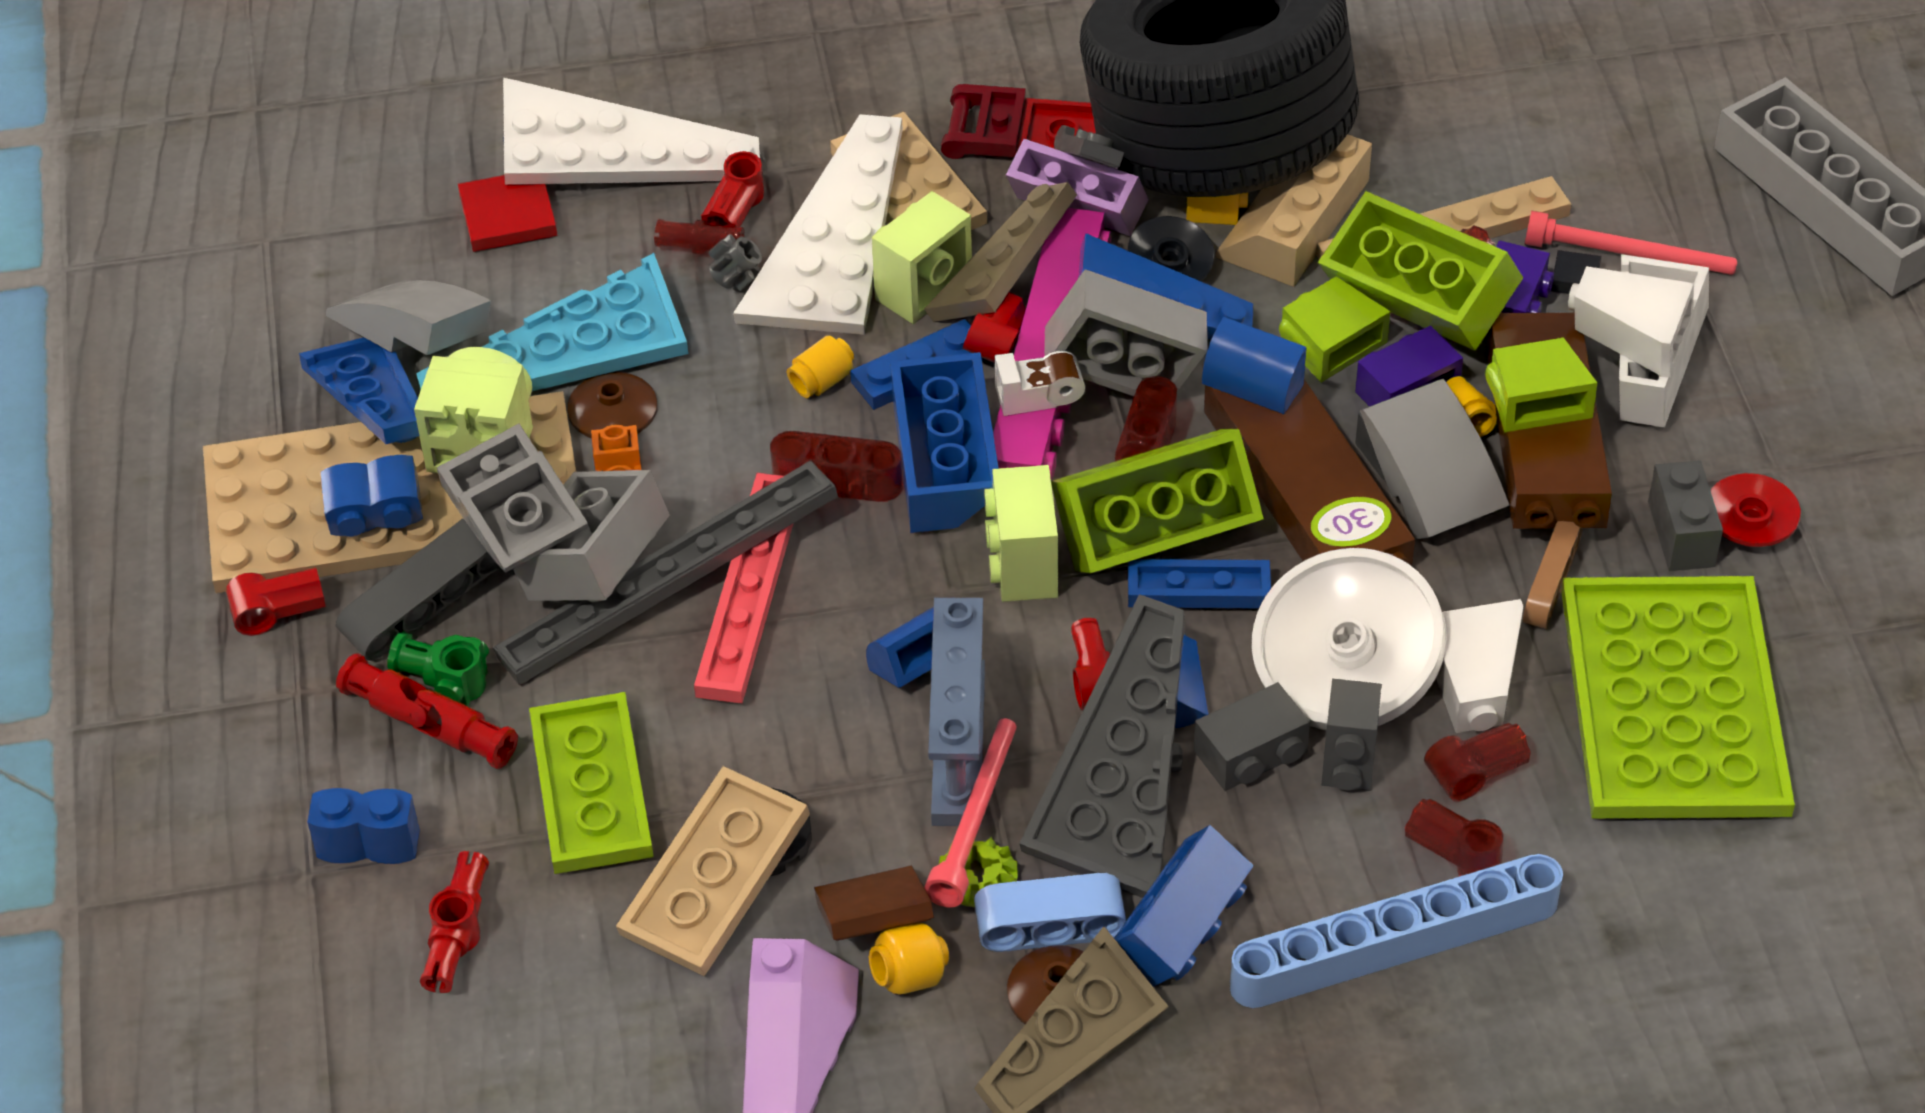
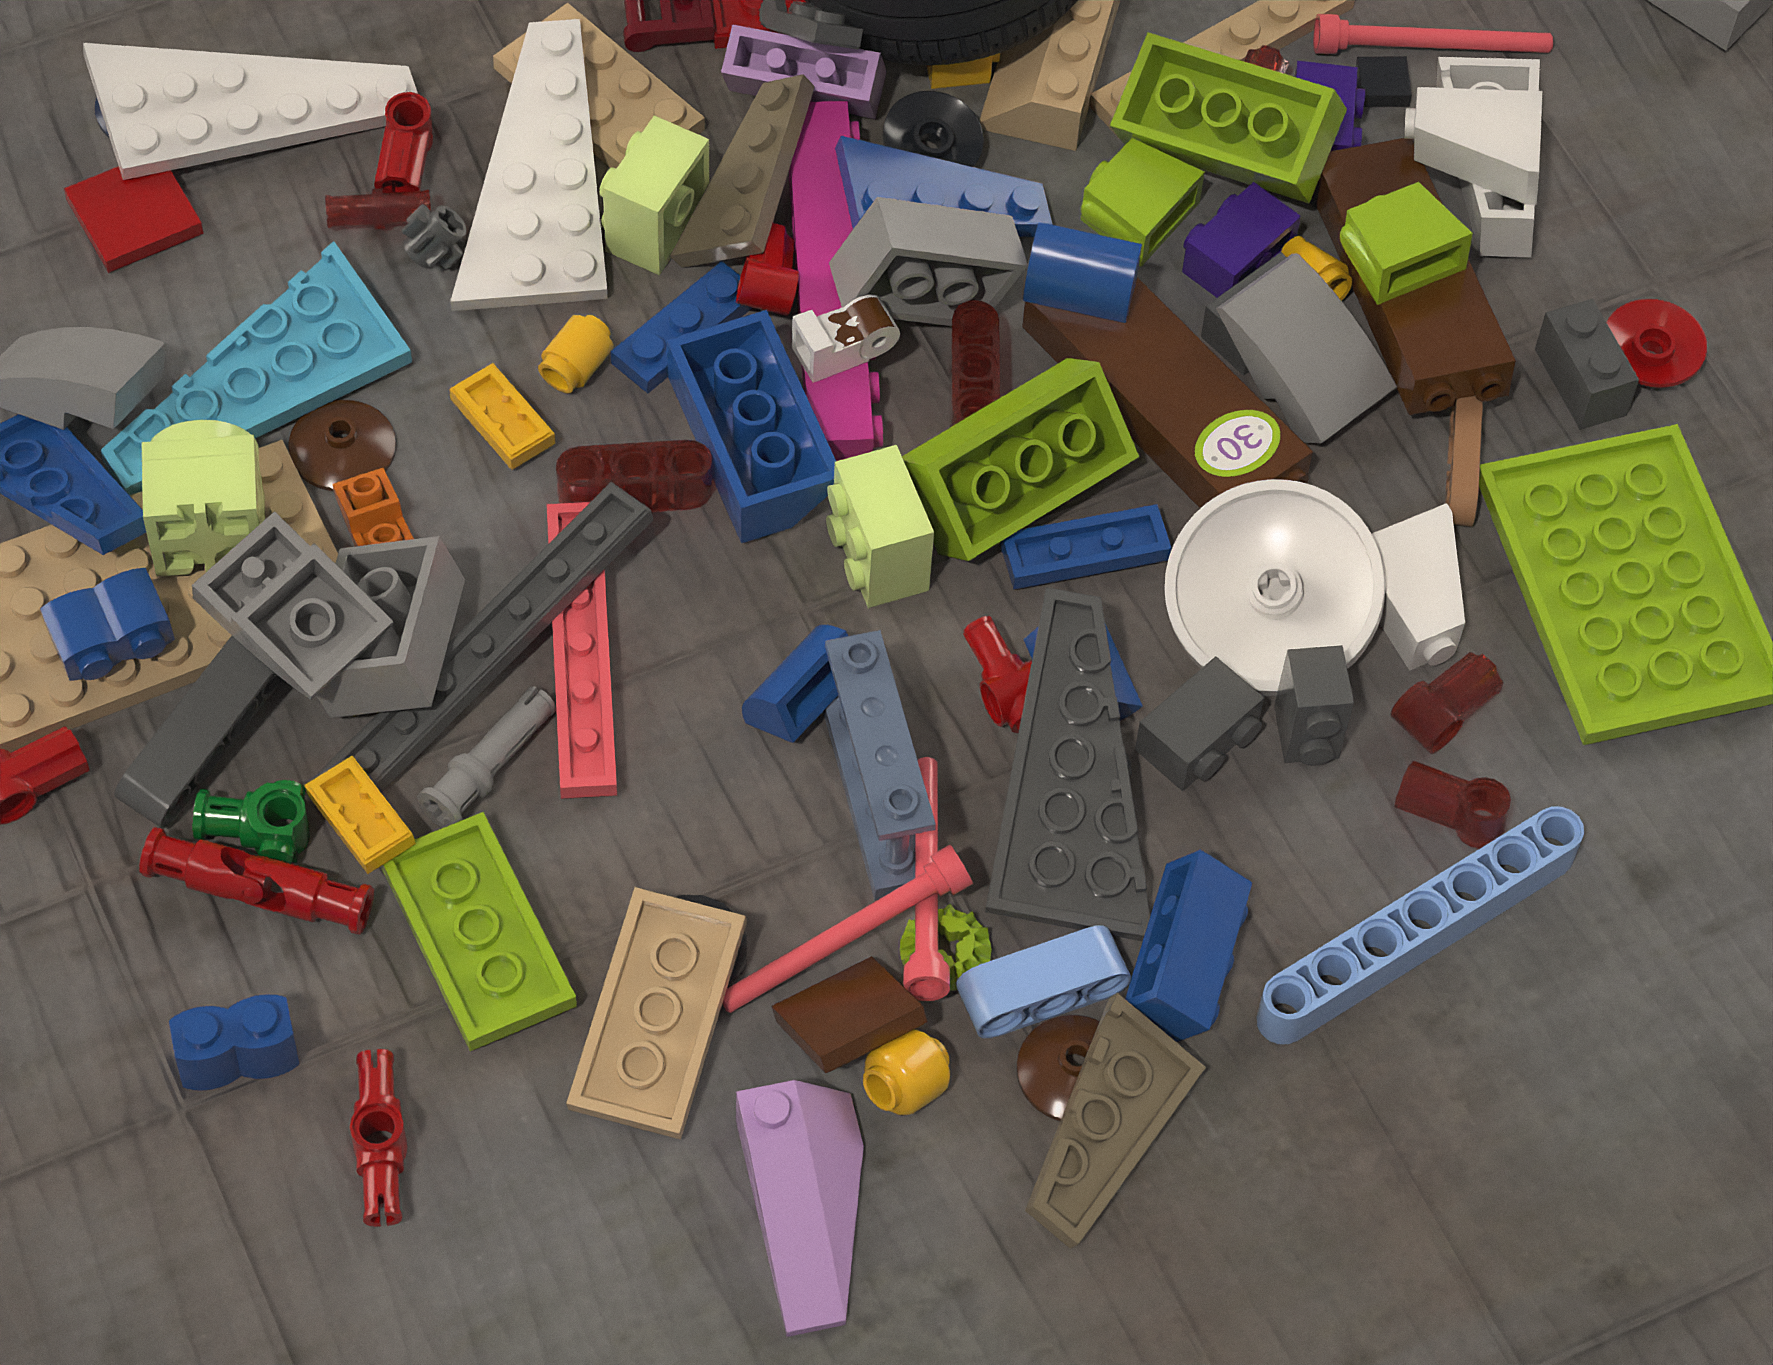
camera: 20 degrees left, 10 degrees up
none -> yellow plate [304,755,416,874]
none -> light grey pin [417,686,556,828]
none -> yellow plate [449,363,555,470]
none -> coral piece [722,845,973,1013]

